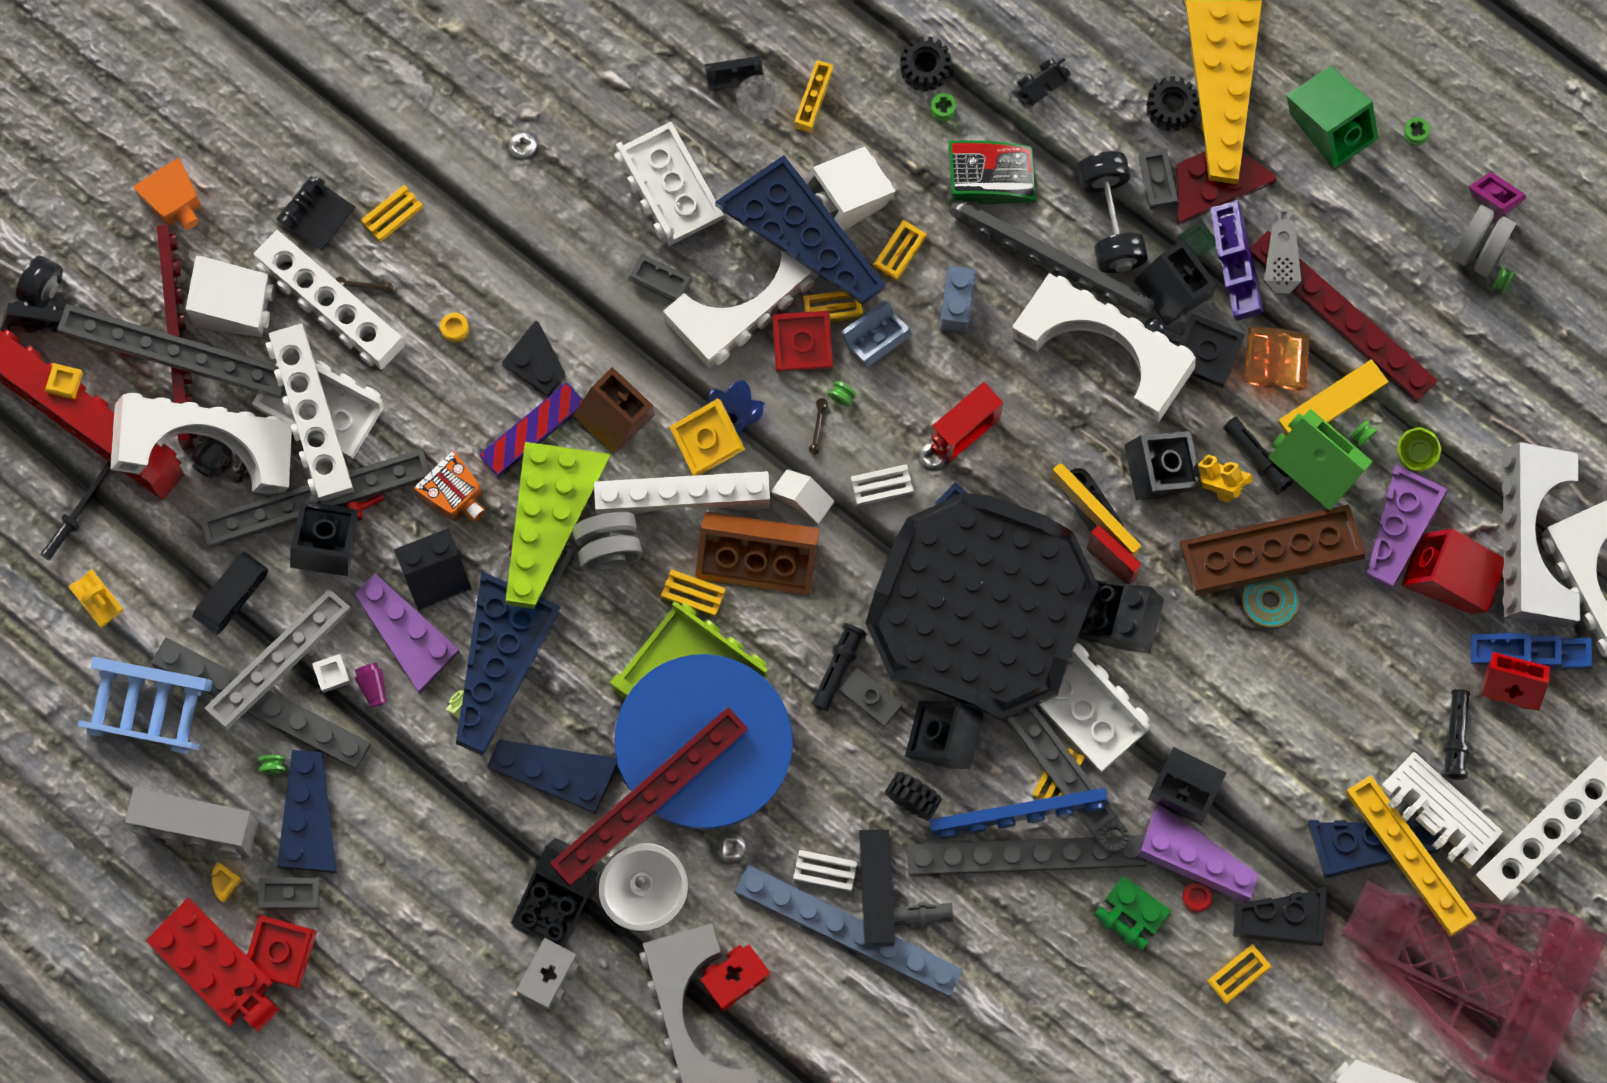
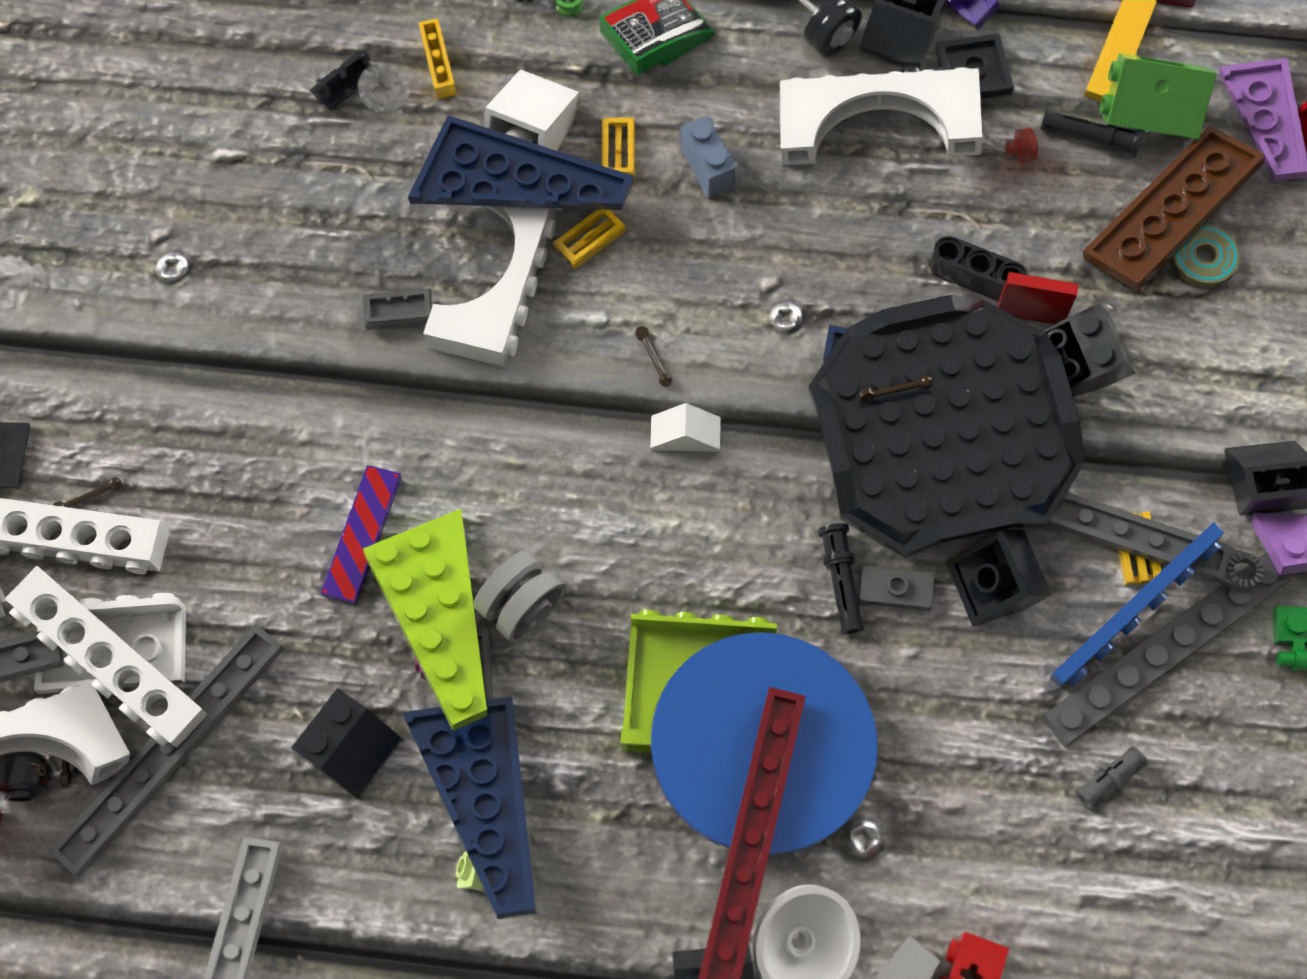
camera: 30 degrees left, 5 degrees down
black beam [192,551,269,635] -> none
black slope [290,501,359,576] -> none
white plate [312,654,350,693] -> none
red hand [346,494,384,522] -> none
magenta cone [354,662,388,708] -> none
medium lavender wing [355,574,460,694] -> none
yellow tile [361,184,423,243] -> none
torso [414,450,486,522] -> none
yellow tile [440,313,469,343] -> none
dark blue wing [487,740,617,814] -> none
black wing [502,320,566,397] -> none
reddish brown slope [573,367,655,455] -> none
white arch [594,471,770,515] -> none
white bracket [614,122,724,246] -> none
yellow tile [661,569,726,617] -> none
yellow tile [669,399,745,476] -> none
dark orange slope [695,511,820,595] -> none
clear blue plate [708,380,765,434] -> none
sand blue plate [735,865,963,998] -> none
red plate [772,311,833,372] -> none
white tile [793,850,857,892] -> none
bright green bush [828,381,857,408] -> none
sand blue bracket [841,300,912,368] -> none
white tile [851,464,914,506] -> none
black tile [858,830,895,946] -> none
black tyre [885,771,942,821] -> none
red window [930,382,1003,463] -> none
dark grey plate [949,199,1155,317] -> none
white bracket [1036,643,1150,774] -> none
yellow tile [1051,463,1141,557] -> none
black slope [1124,431,1202,500] -> none
yellow hips [1198,455,1253,502] -> none
clear orange slope [1245,327,1310,391] -> none
bright green bush [1349,420,1378,448] -> none
lime hair [1396,427,1441,472] -> none
none -> dark brown hinge [859,375,933,403]
none -> clear red tile [1005,127,1038,163]

